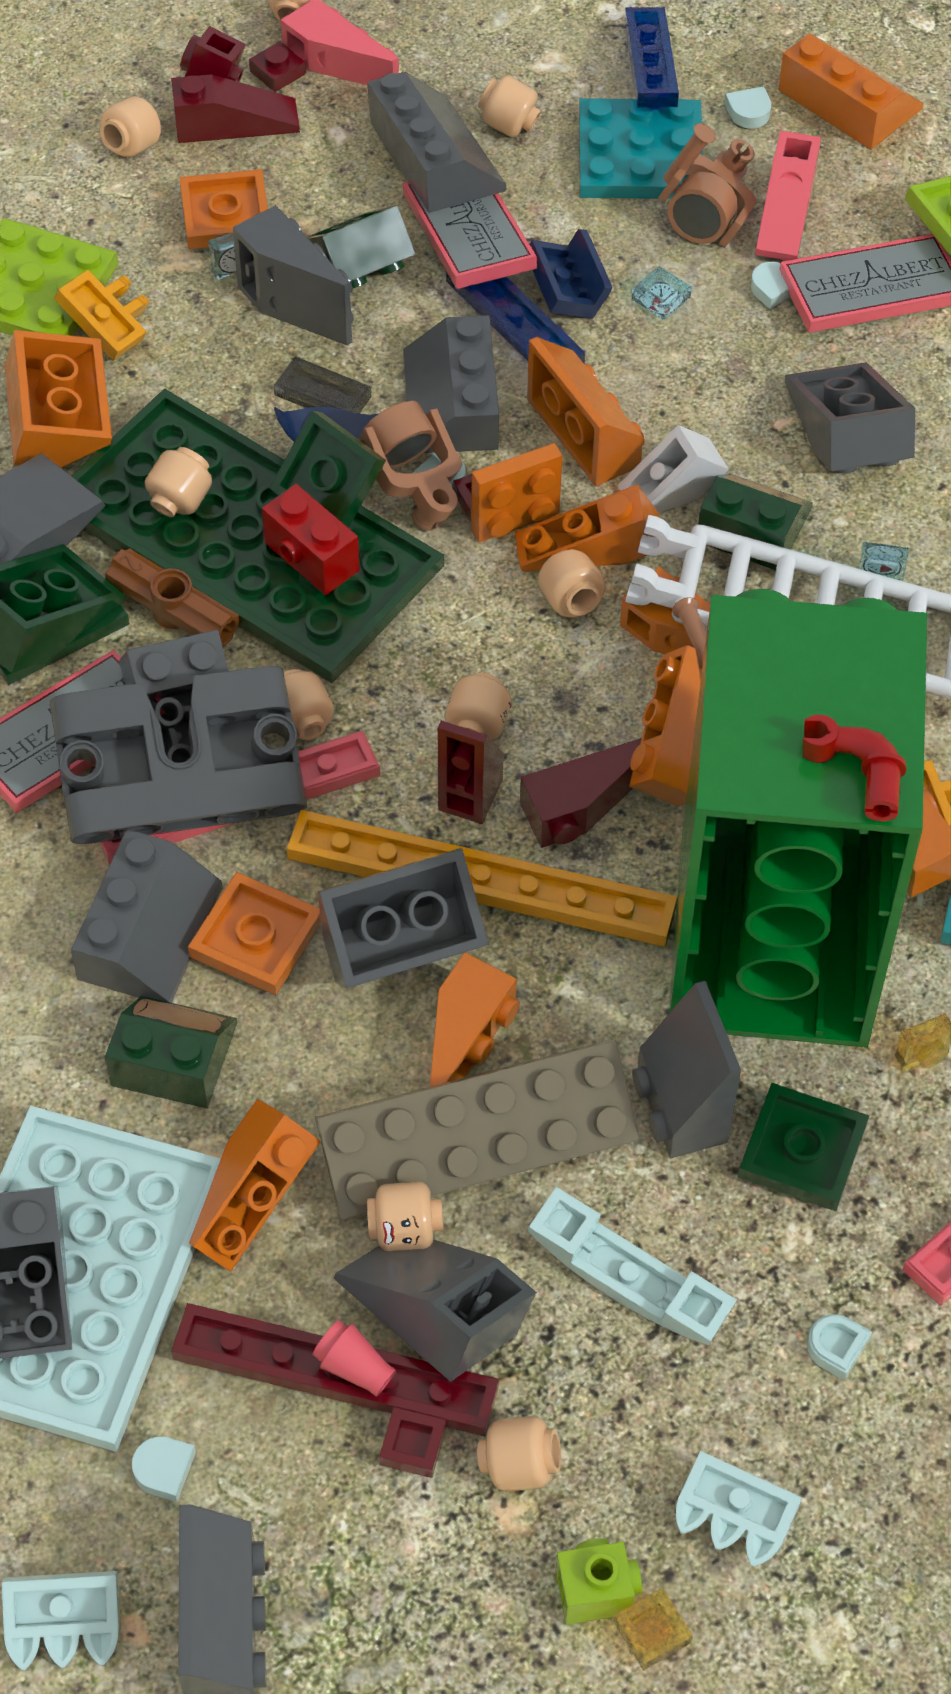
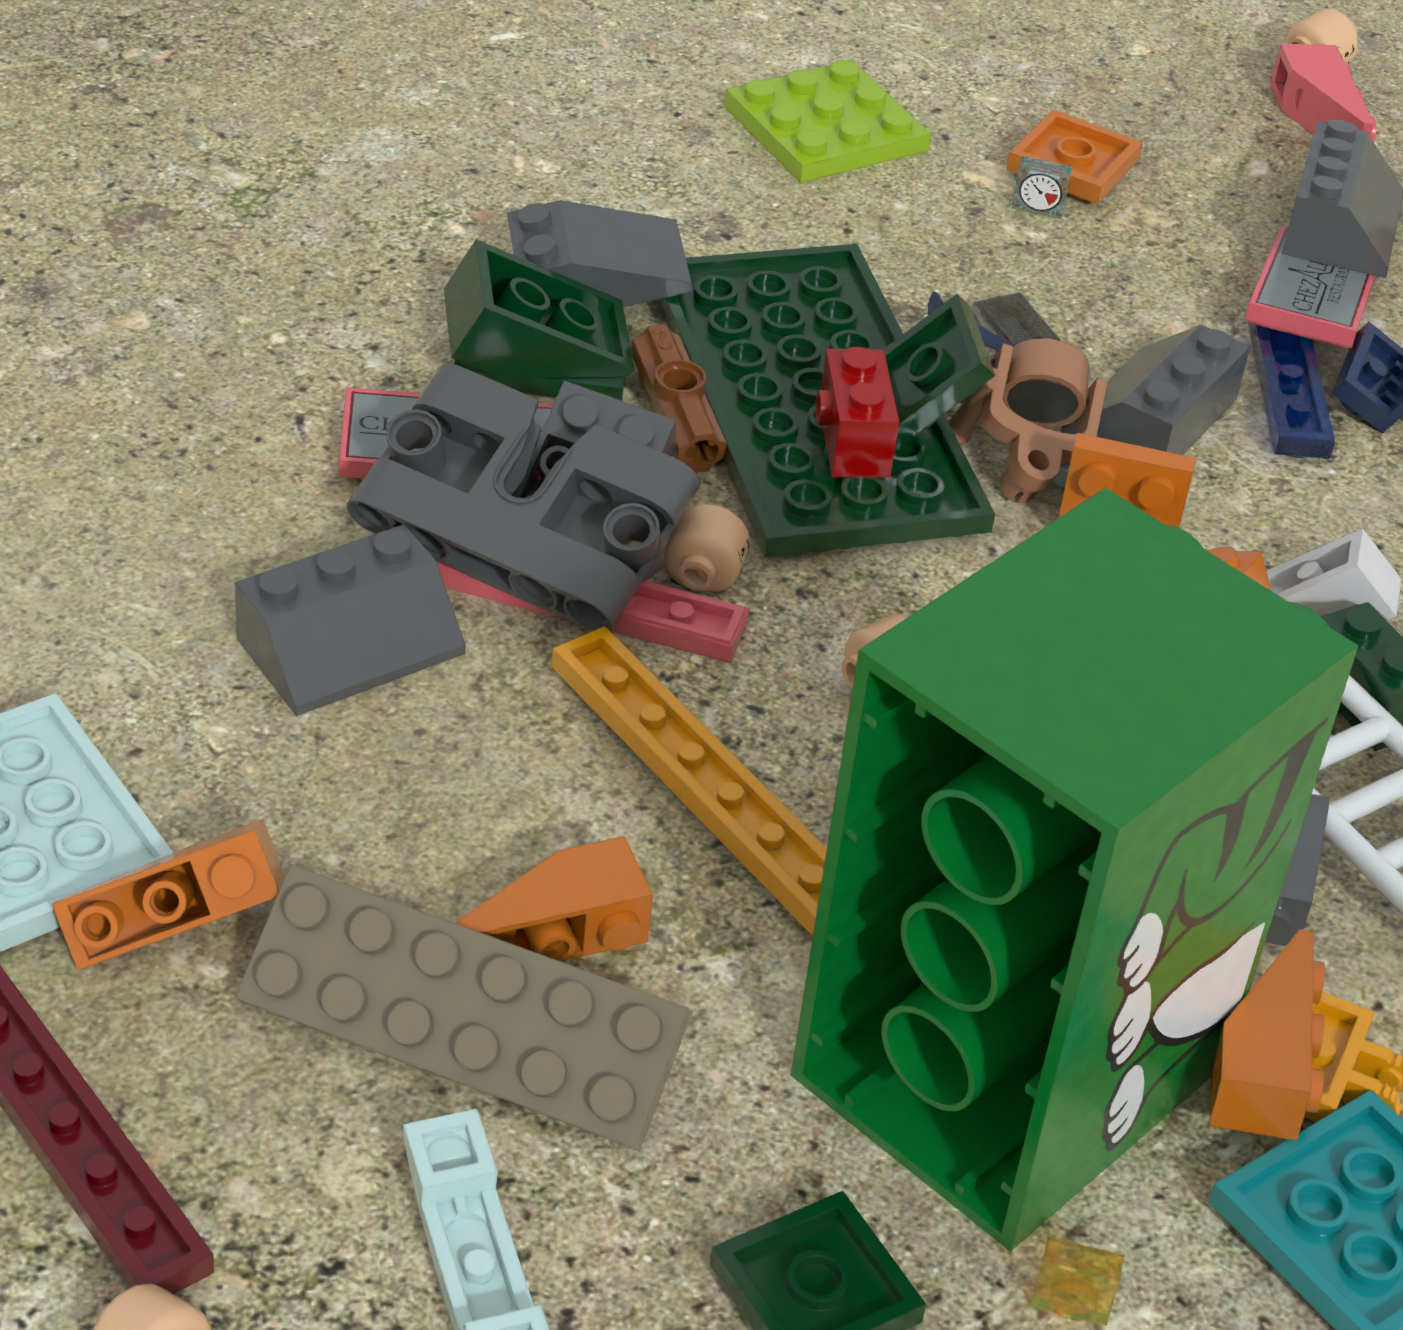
camera: 35 degrees right, 15 degrees down
orange slope [4,330,112,468] -> none
light orange hinge [54,270,150,361] -> none
light nougat head [100,96,161,157] -> none
dark green slope [105,996,237,1109] -> none
light nougat head [145,447,212,517] -> none
dark red slope [171,74,300,143] -> none
dark red brick [180,26,246,82] -> none
orange plate [188,872,321,996] -> none
dark grey slope [233,205,354,345] -> none
dark red plate [249,41,306,92] -> none
slope [307,206,415,289] -> none
coral cone [312,1320,396,1397] -> none
dark grey slope [318,848,489,989] -> none
dark grey slope [333,1239,537,1382] -> none
light nougat head [367,1182,444,1251] -> none
dark red plate [379,1407,446,1478] -> none
dark red slope [437,720,504,825] -> none
orange slope [527,337,645,486] -> none
dark grey slope [632,981,741,1159] -> none
red piece [803,714,907,821] -> none

